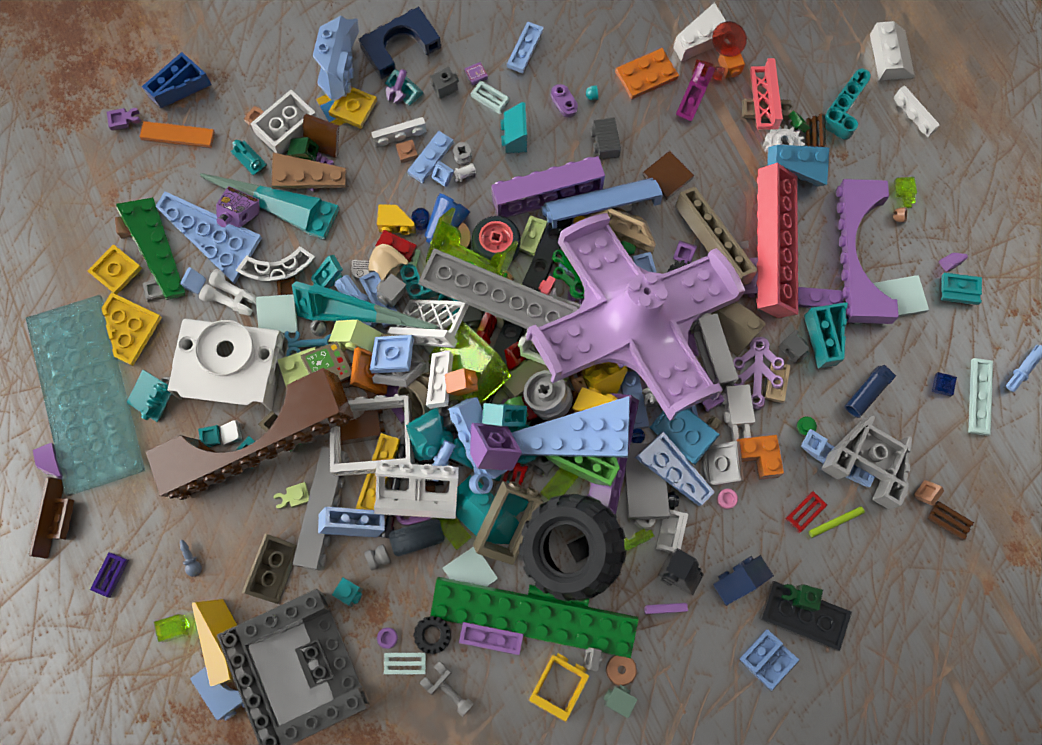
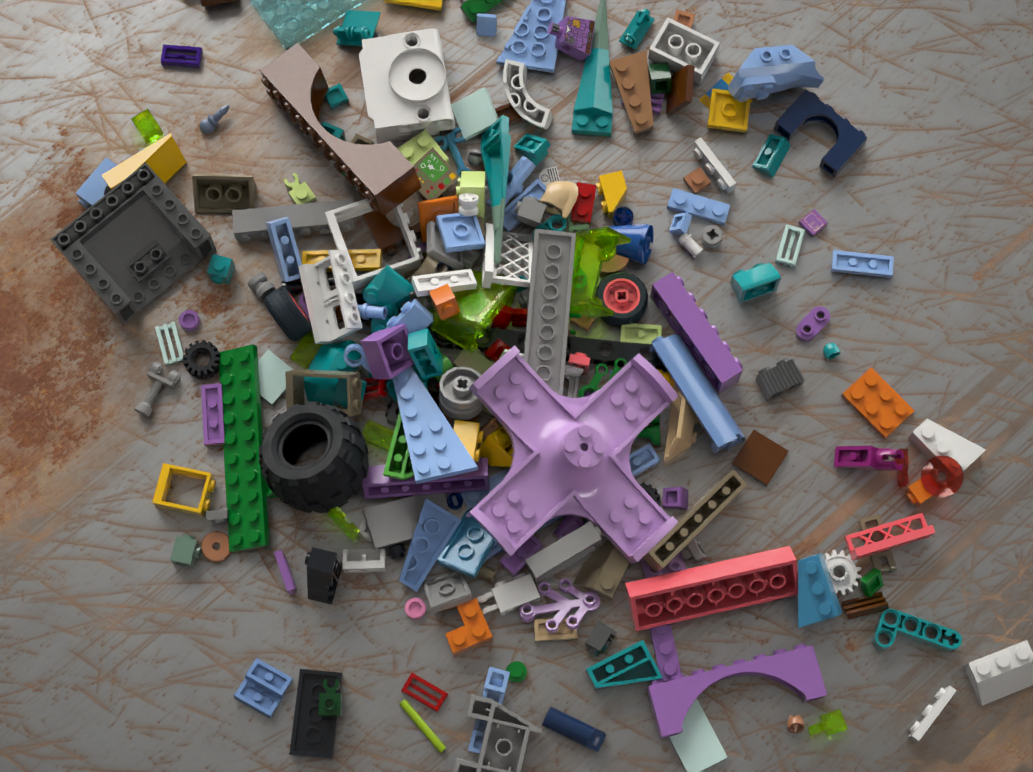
camera: 75 degrees right, 0 degrees up
white piece [199,269,256,316] -> none
white slope [219,420,243,446] -> none
medium lavender bar [386,69,407,104] -> none
dark grey brick [430,67,459,99] -> none
dark blue brick [713,555,774,606] -> none
none -> white wheel [458,193,479,216]

